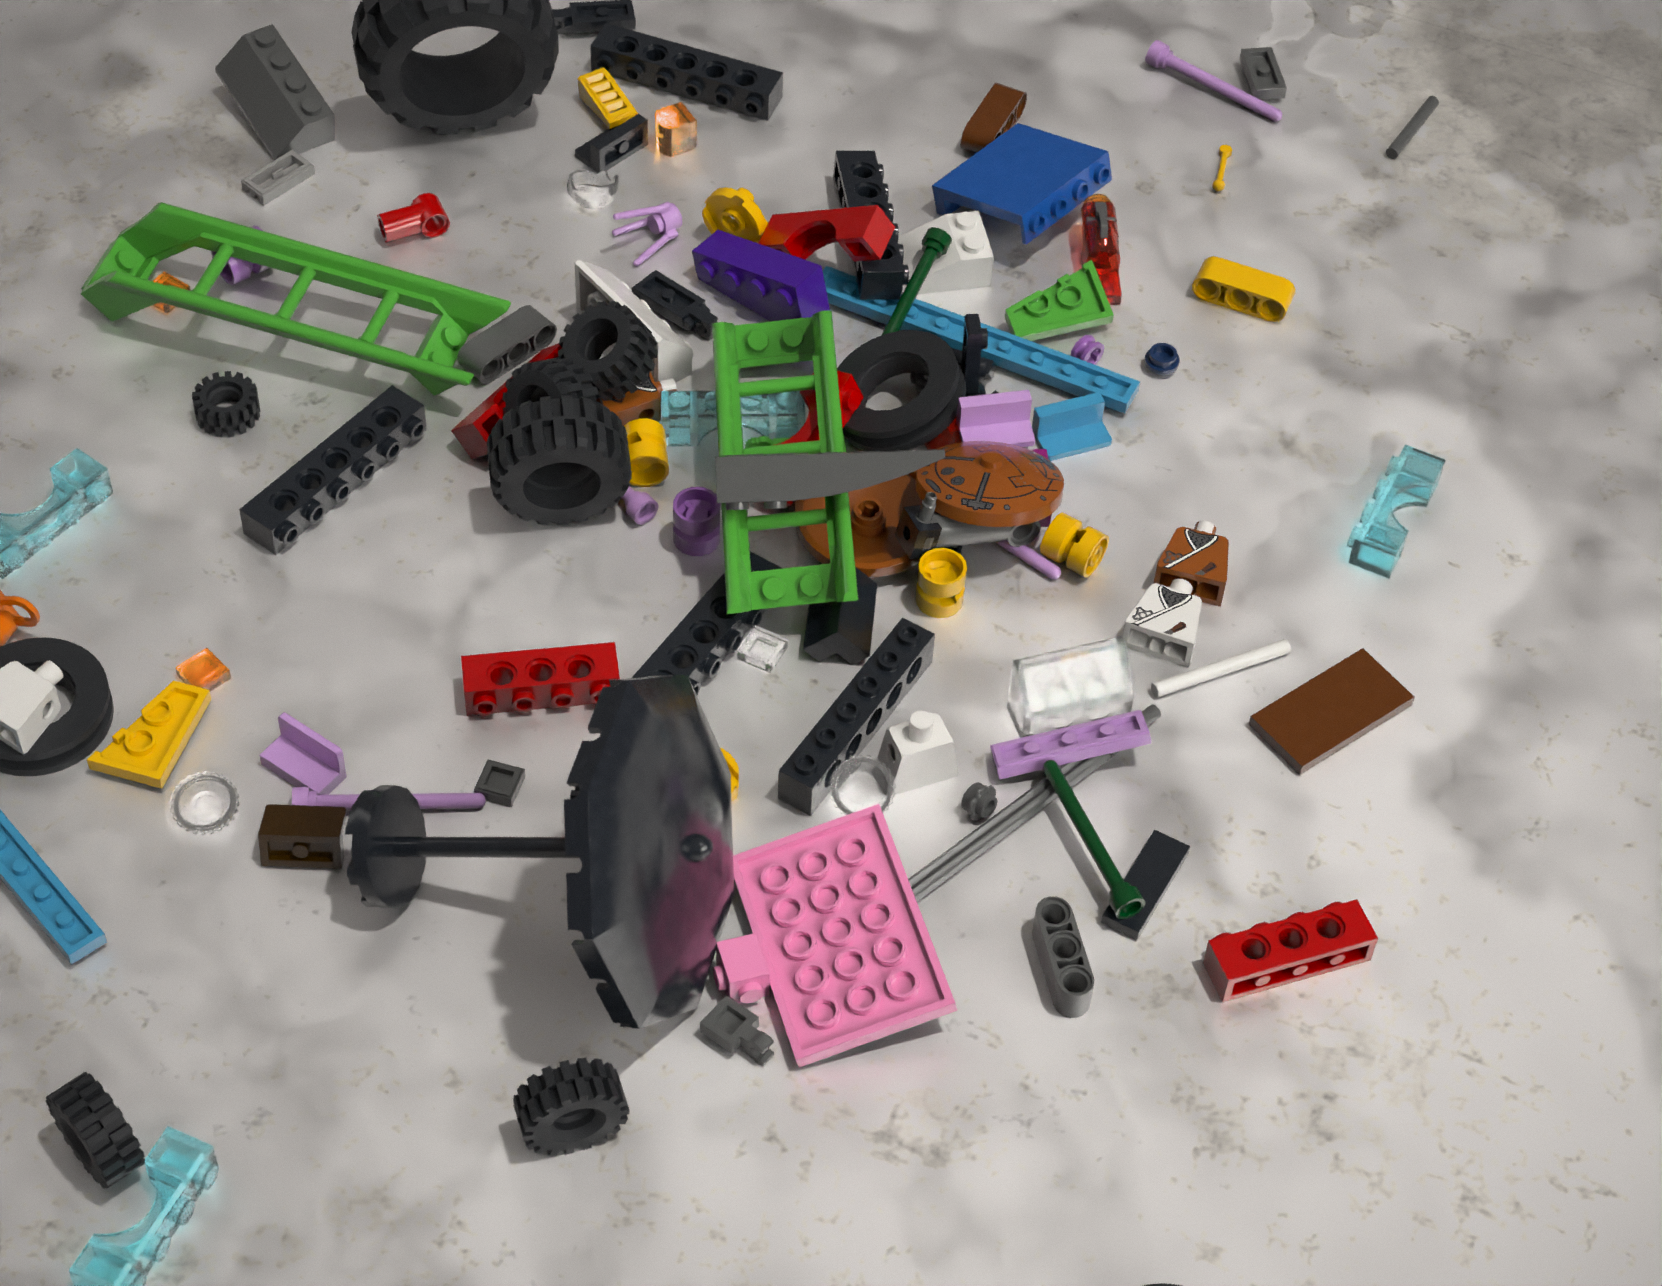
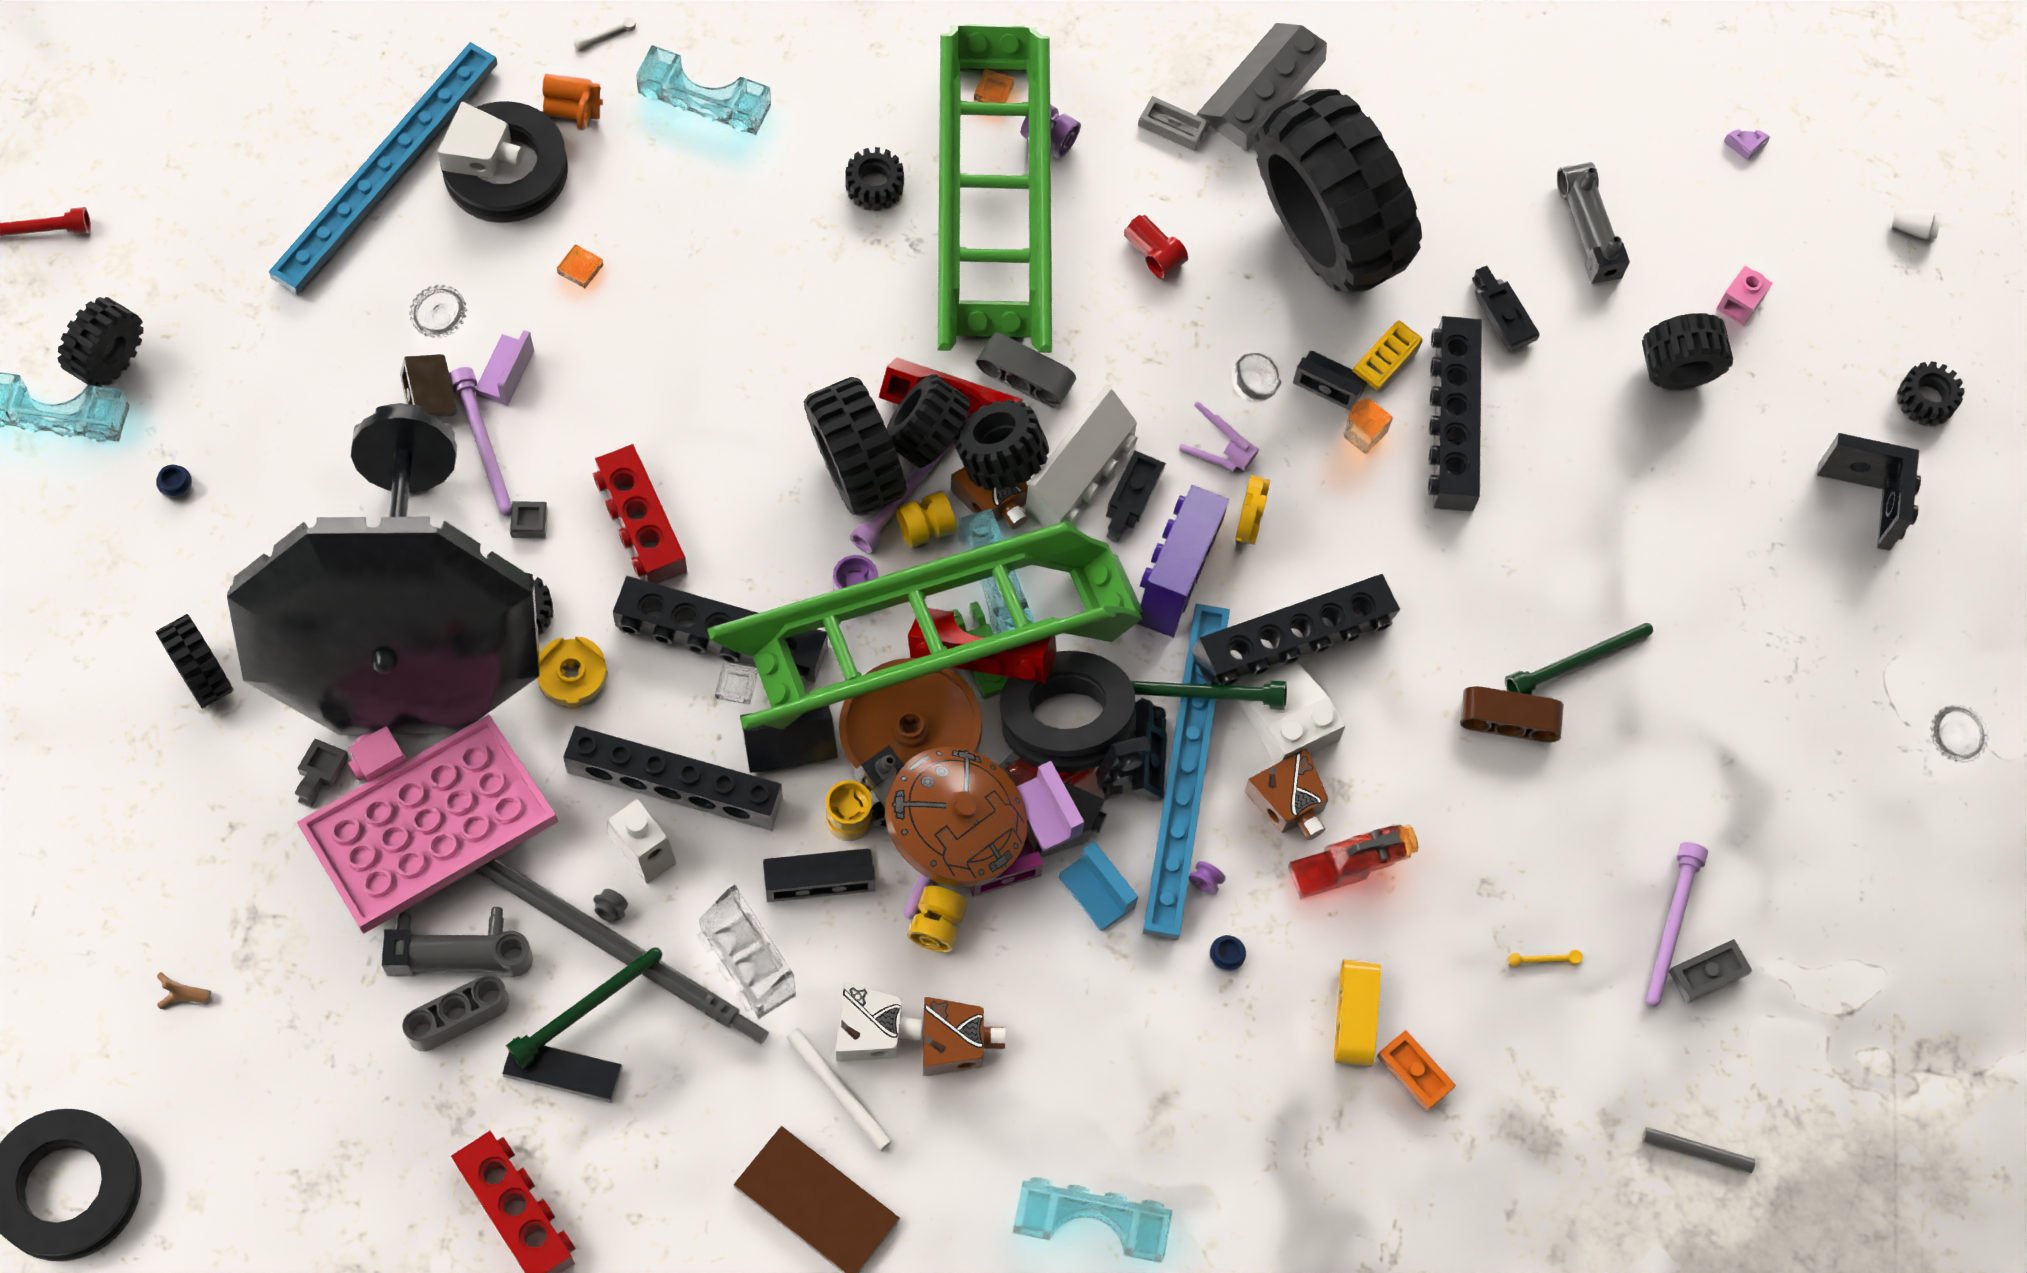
camera: 70 degrees right, 15 degrees up
yellow wing [87,680,212,789] -> none
black brick [239,385,427,555] -> none
dark grey wedge [715,449,945,510] -> none
red arch [758,205,895,262] -> none
clear hat [829,755,896,815] -> none
blue panel [932,123,1112,245] -> none
lavender tile [990,710,1151,780] -> none
bright green wing [1004,260,1114,341] -> none
none -> dark blue plate [156,464,192,498]
none -> medium nougat bar [157,972,211,1009]
none -> dark grey piece [381,907,533,977]
none -> black panel [763,848,875,902]
none -> dark orange torso [1245,749,1328,840]
none -> orange plate [1377,1030,1456,1112]
none -> dark green piece [1505,623,1653,695]

